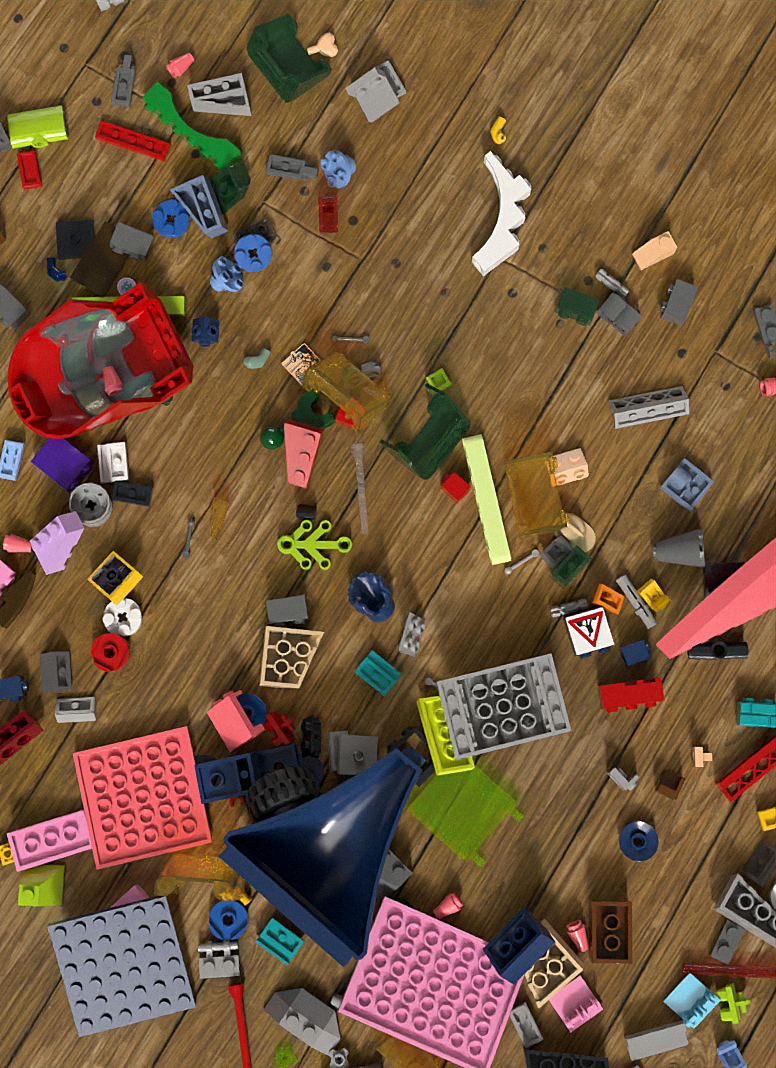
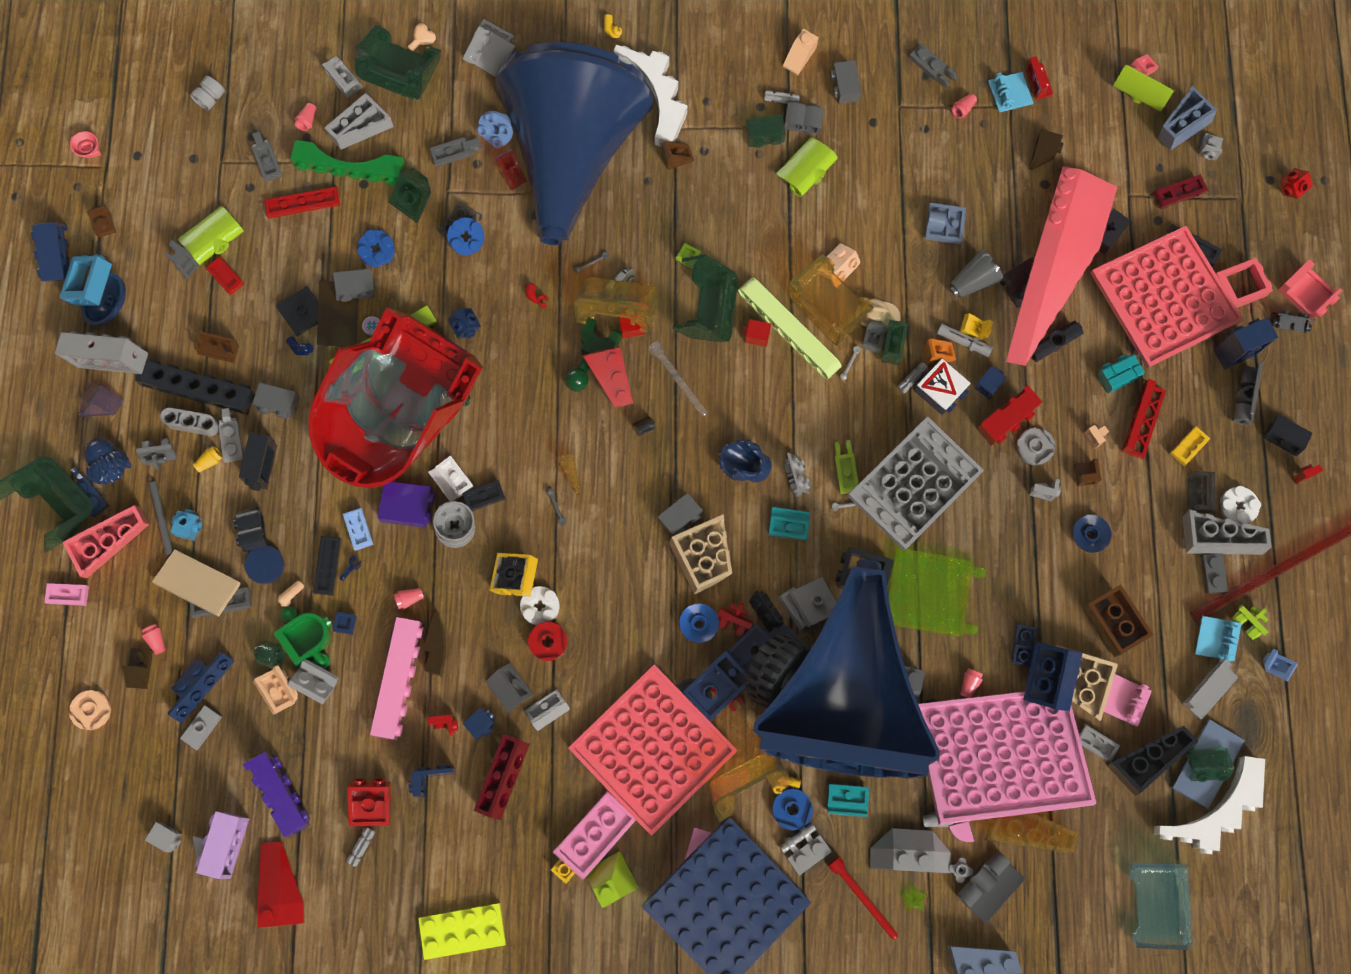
camera: 35 degrees left, 5 degrees down
lavender wedge [30,511,84,575] -> none
coral cone [103,366,123,396] -> none
sand blue wedge [170,175,228,238] -> none
coral panel [207,690,265,752] -> none
medium blue plate [210,256,244,292] -> none
sand green arm [244,348,271,369] -> none
lime plant [277,520,352,570] -> none
piece [281,343,326,388] -> none
neon yellow plate [416,696,475,775] -> none
coral cone [566,920,590,952] -> none
light grey fence [609,386,689,429] -> none
none -> light grey hinge [322,56,363,98]
none -> dark blue piece [494,42,654,246]
none -> red arm [525,283,549,308]
none -> reddish brown slope [662,141,694,170]
none -> lime panel [776,137,838,197]
none -> lime hinge [834,440,859,494]
none -> bright pink tile [948,821,974,842]
none -> dark blue slope [1012,624,1037,667]
none -> light grey tile [1016,428,1055,465]

